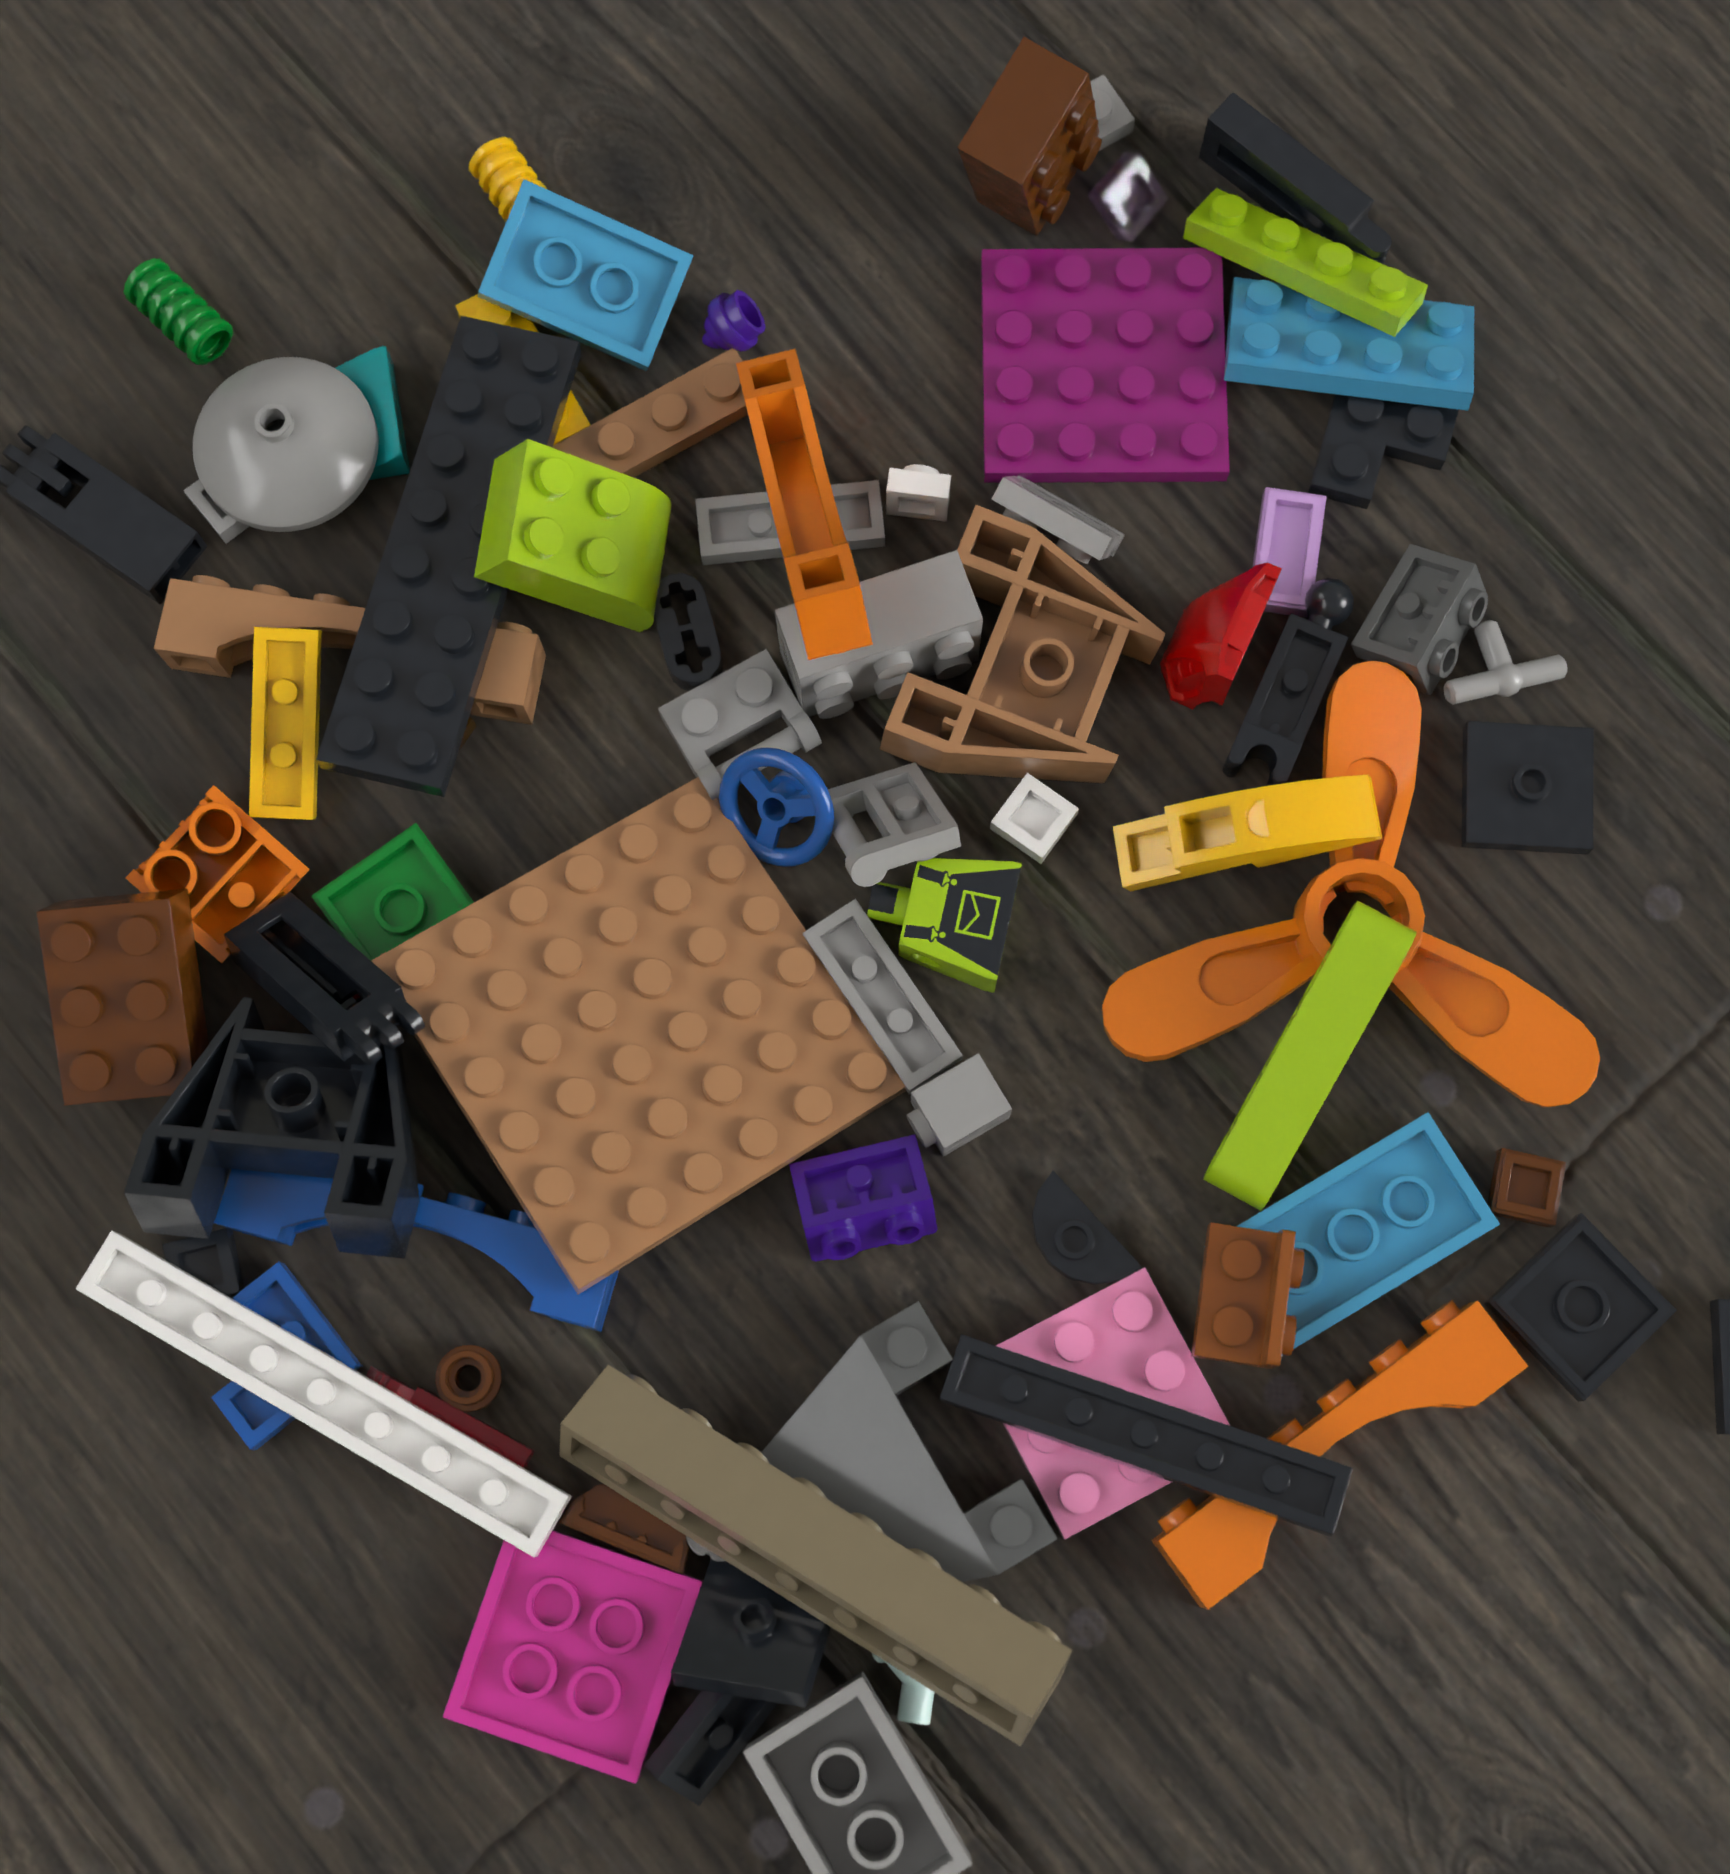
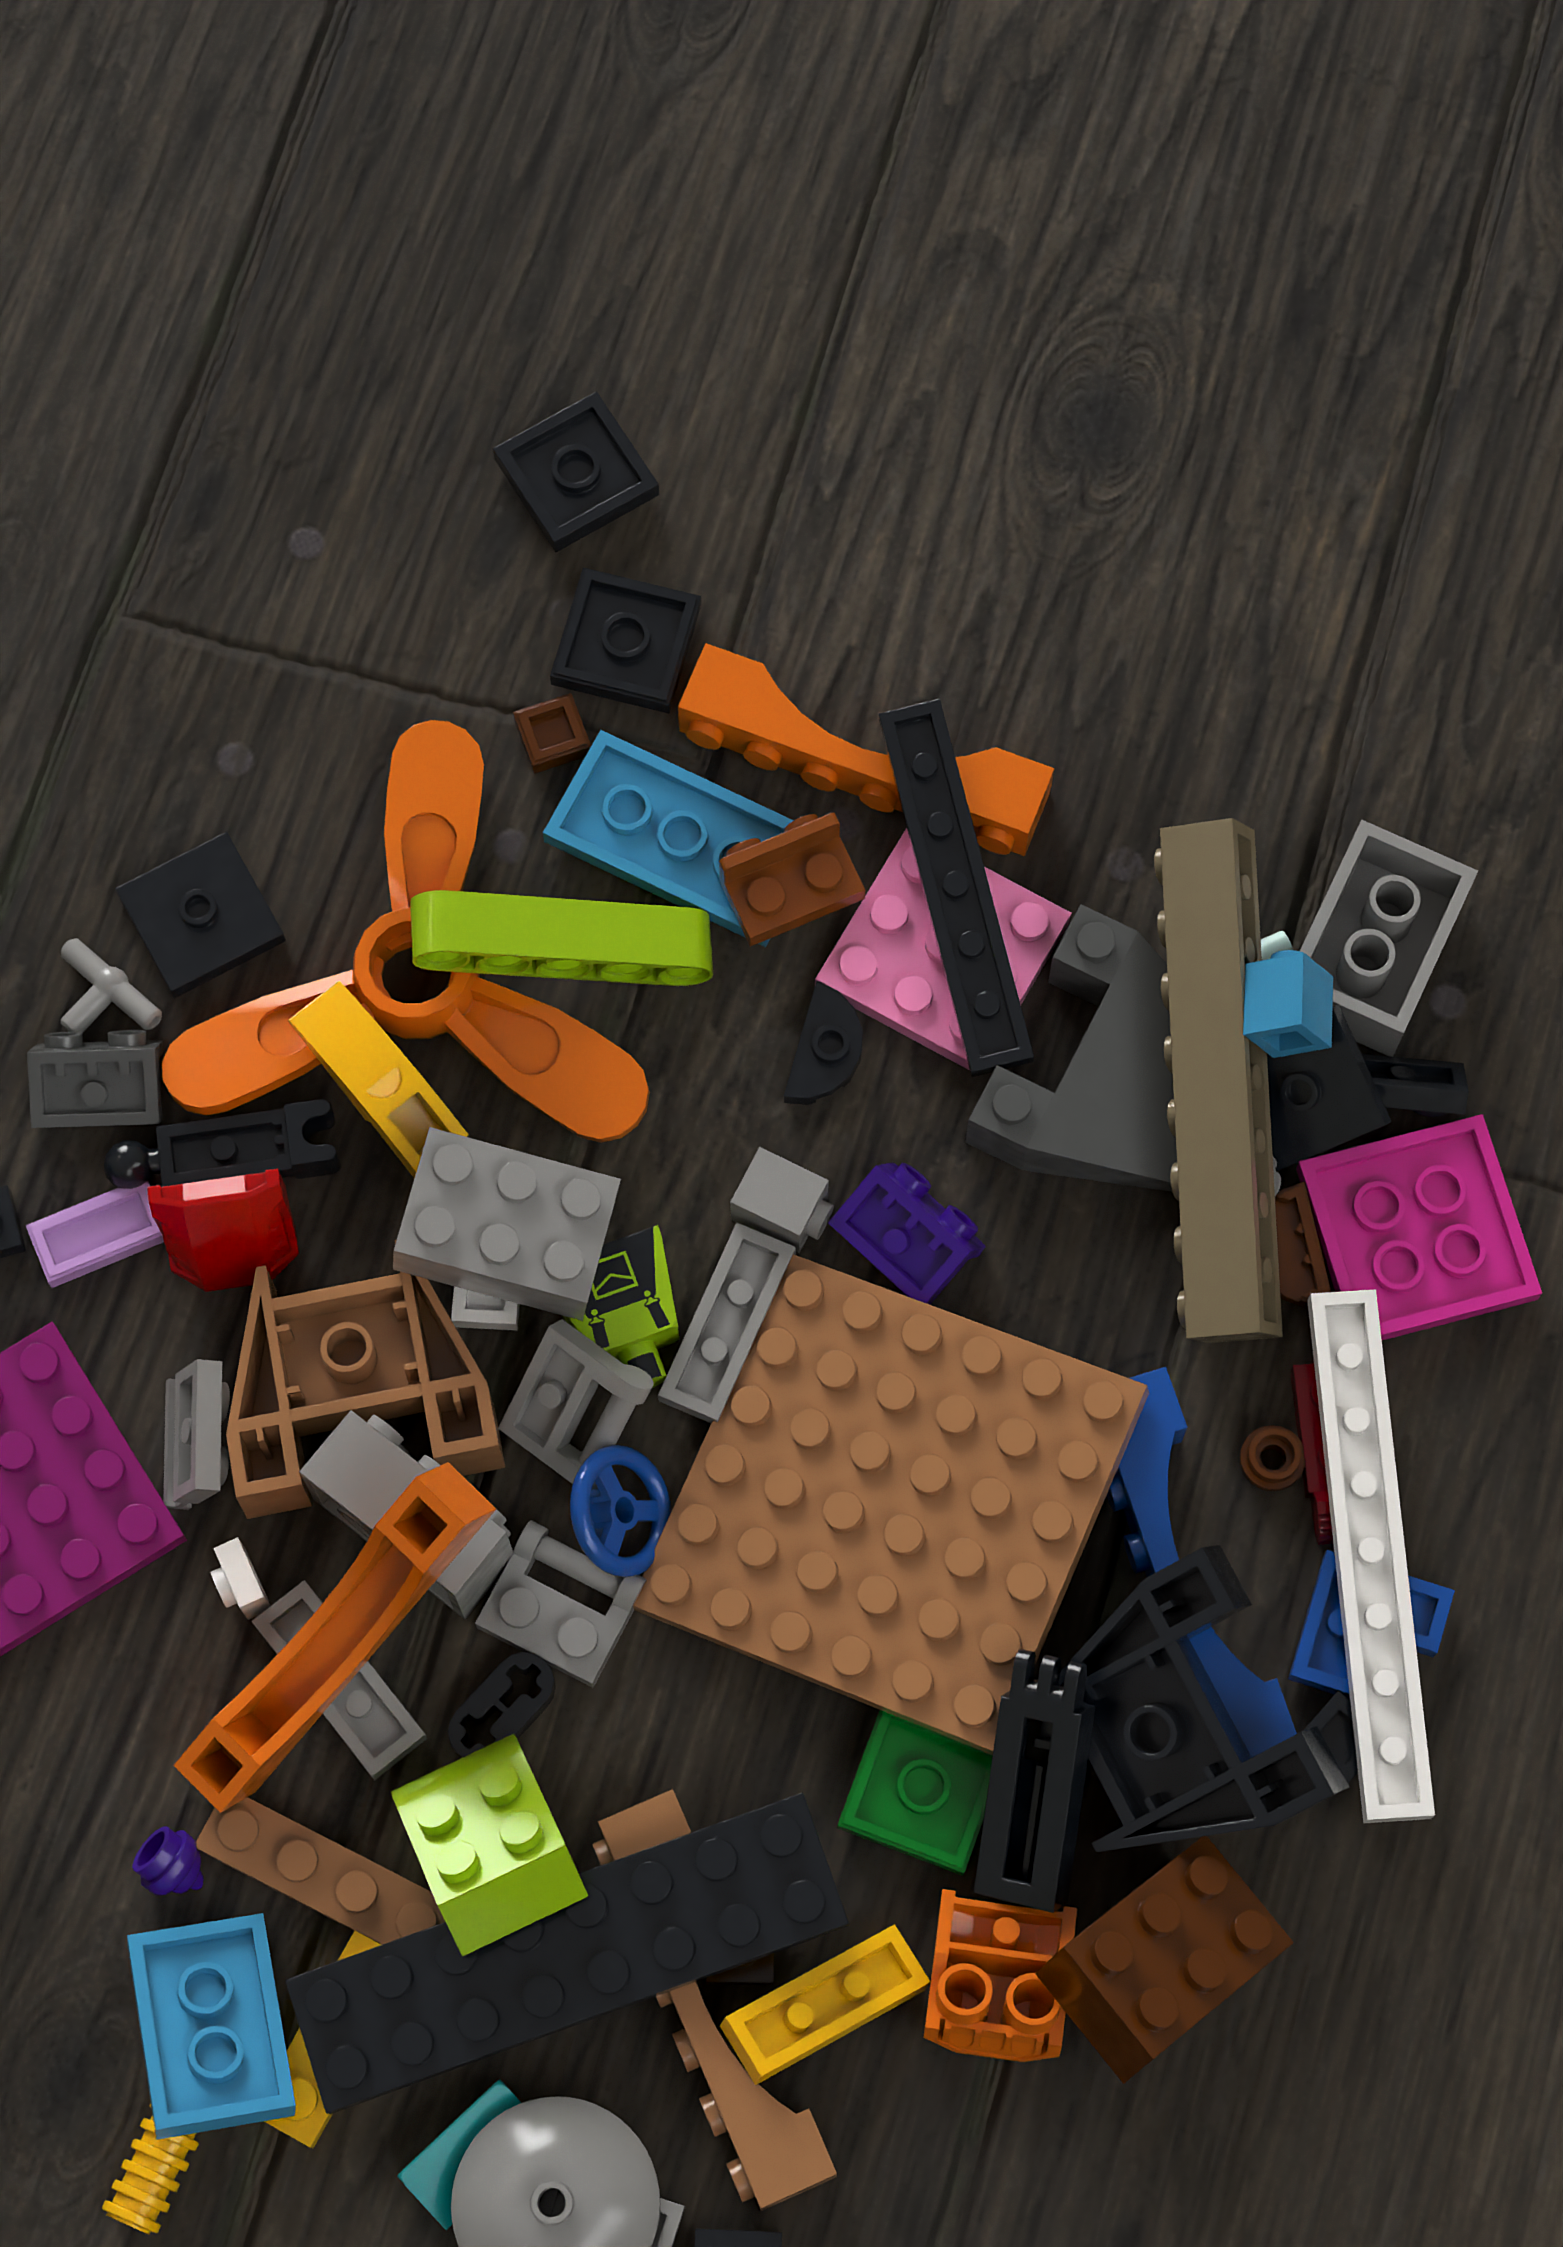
camera: 125 degrees left, 5 degrees down
none -> light grey brick [393,1127,621,1321]
none -> dark azure brick [1243,950,1333,1058]

